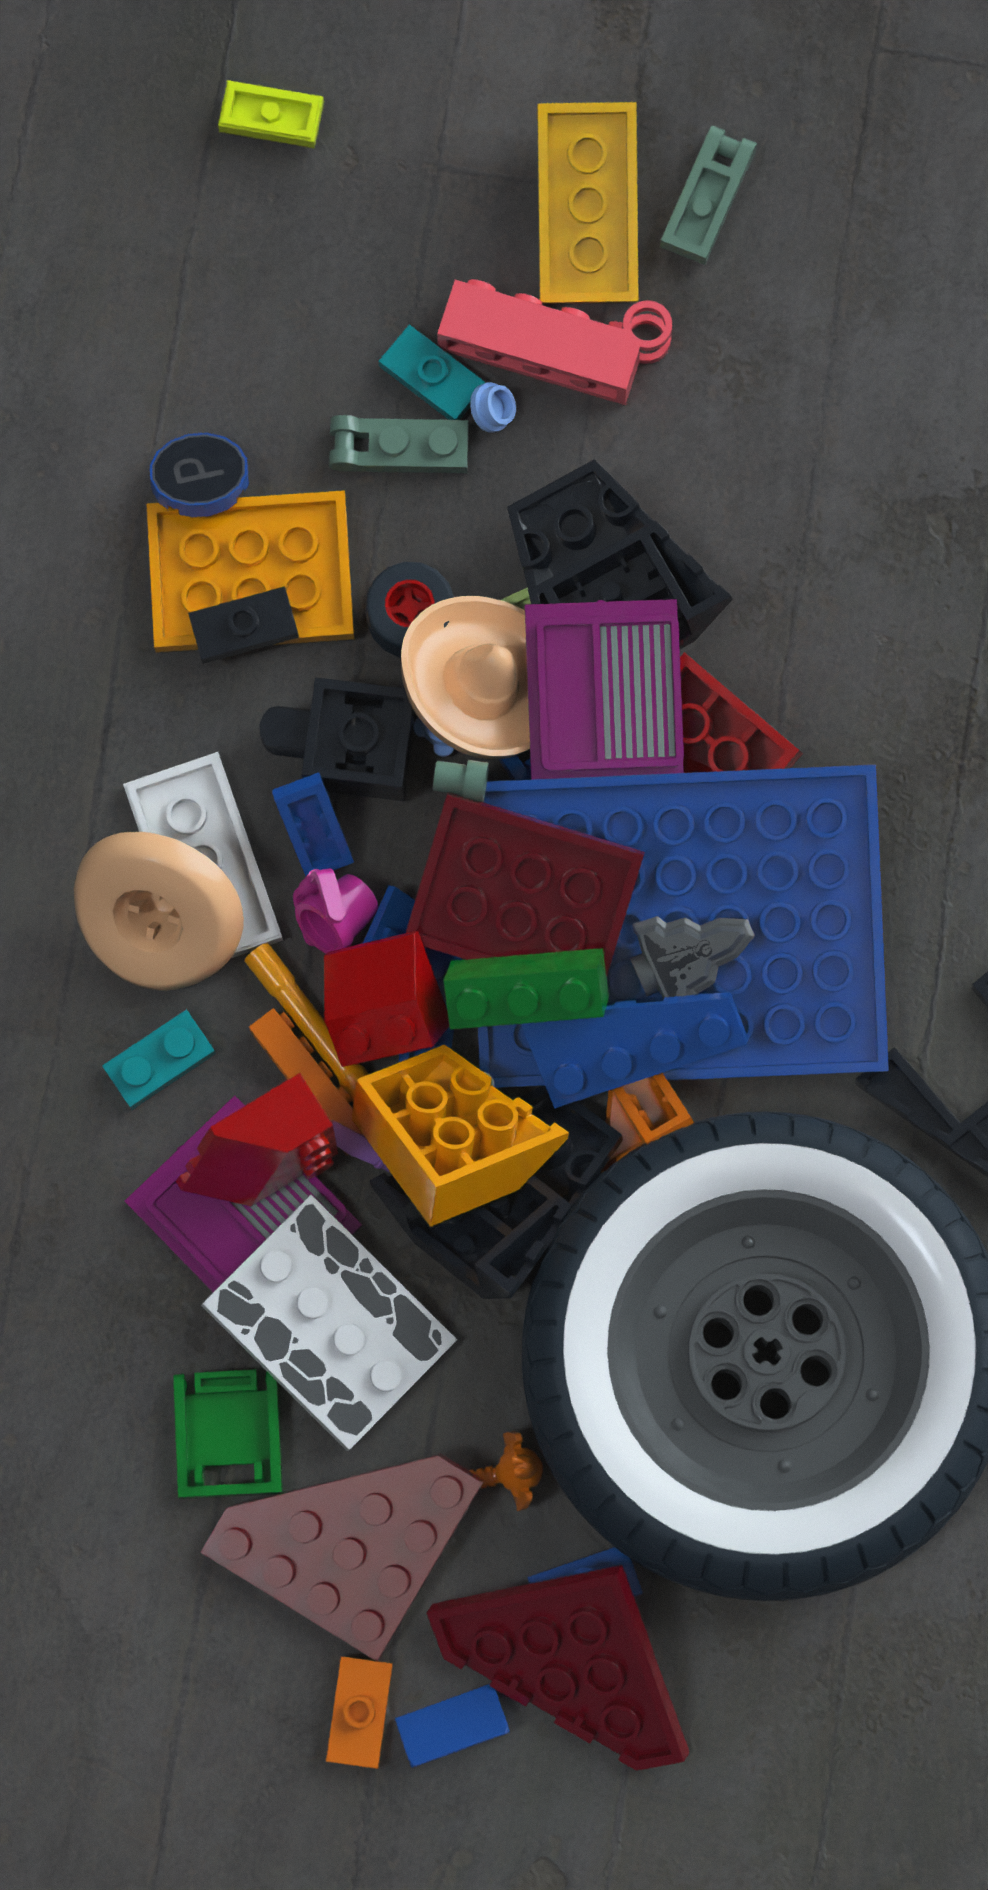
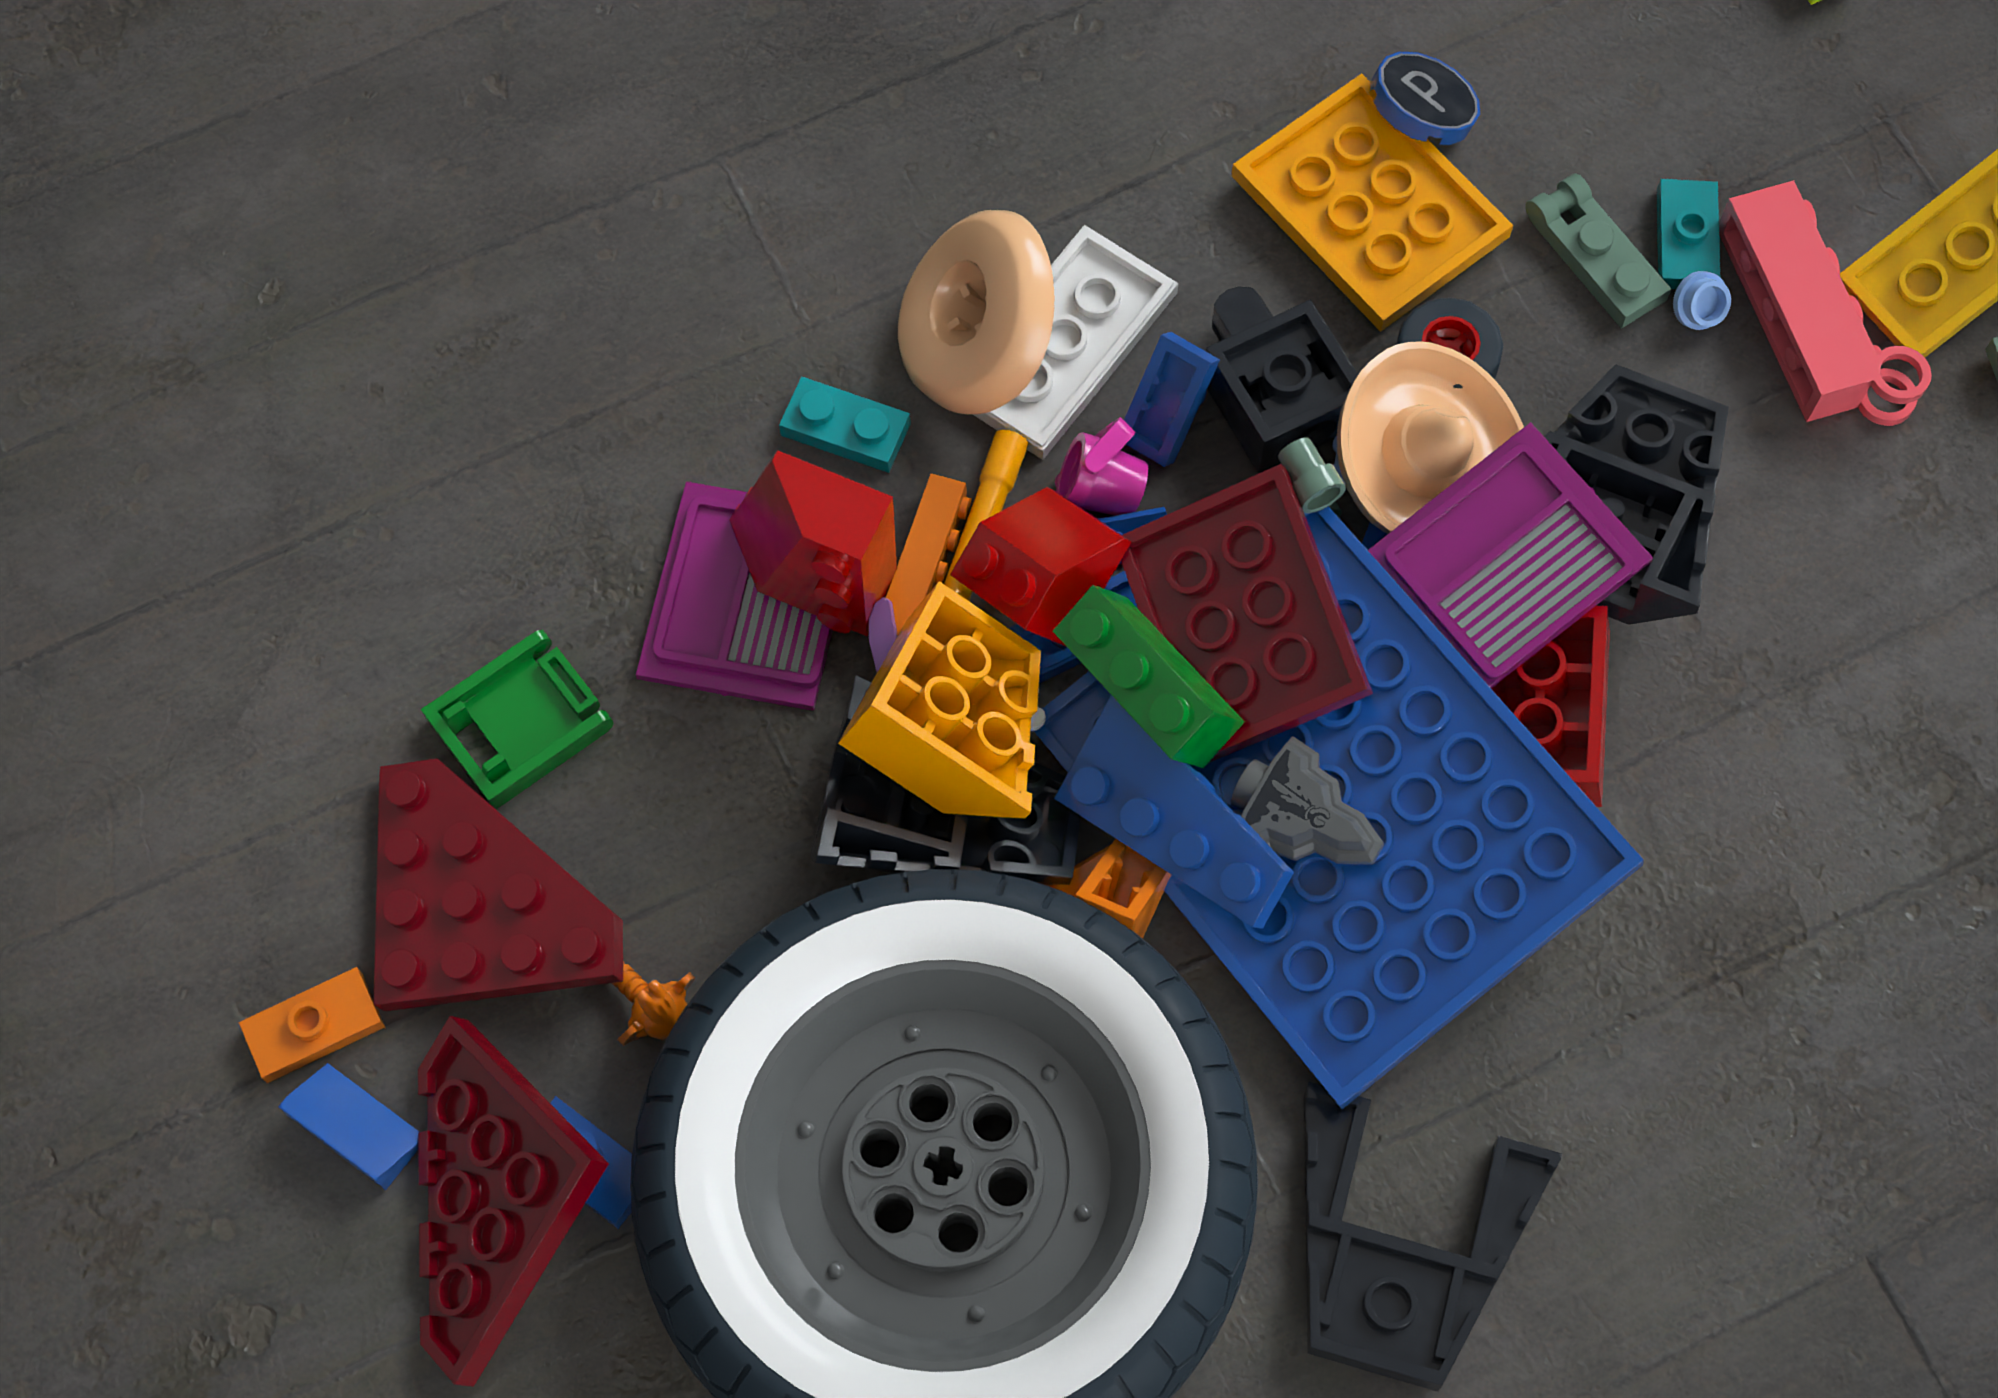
camera: 55 degrees right, 10 degrees down
black plate [188,586,299,664] -> none
white plate [201,1195,457,1451] -> none

